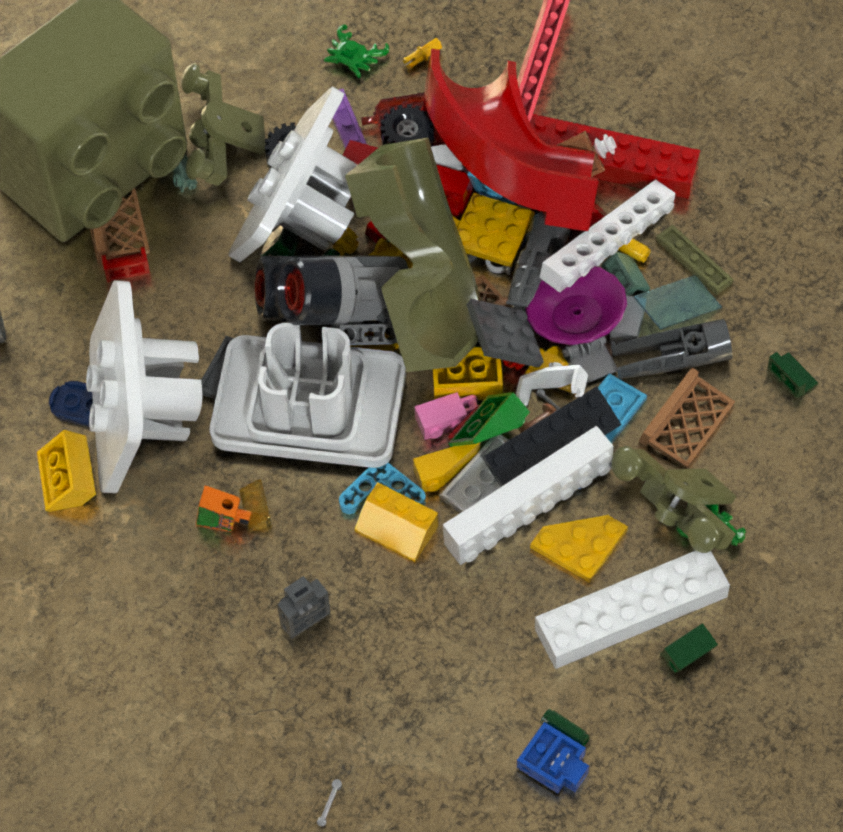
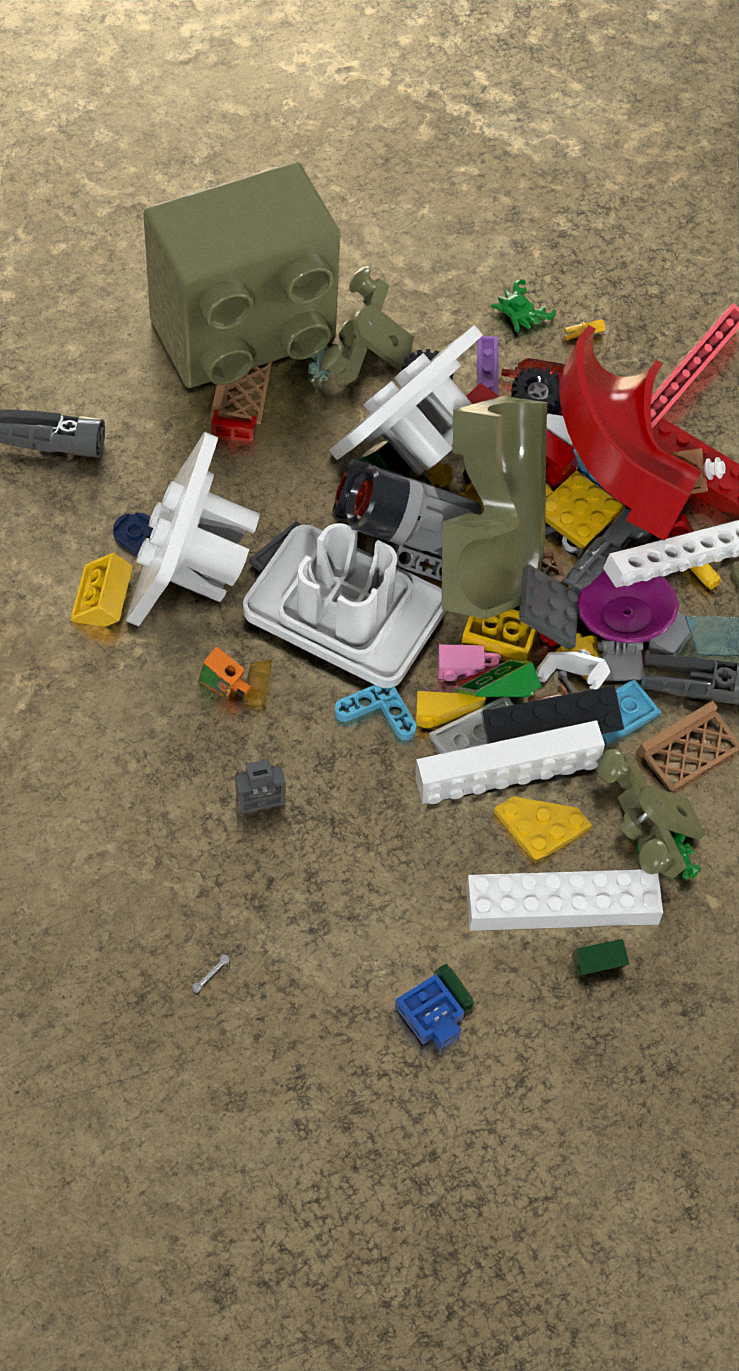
camera: 15 degrees right, 0 degrees up
yellow slope [354,482,439,562] -> none
sand green panel [601,252,650,296] -> none

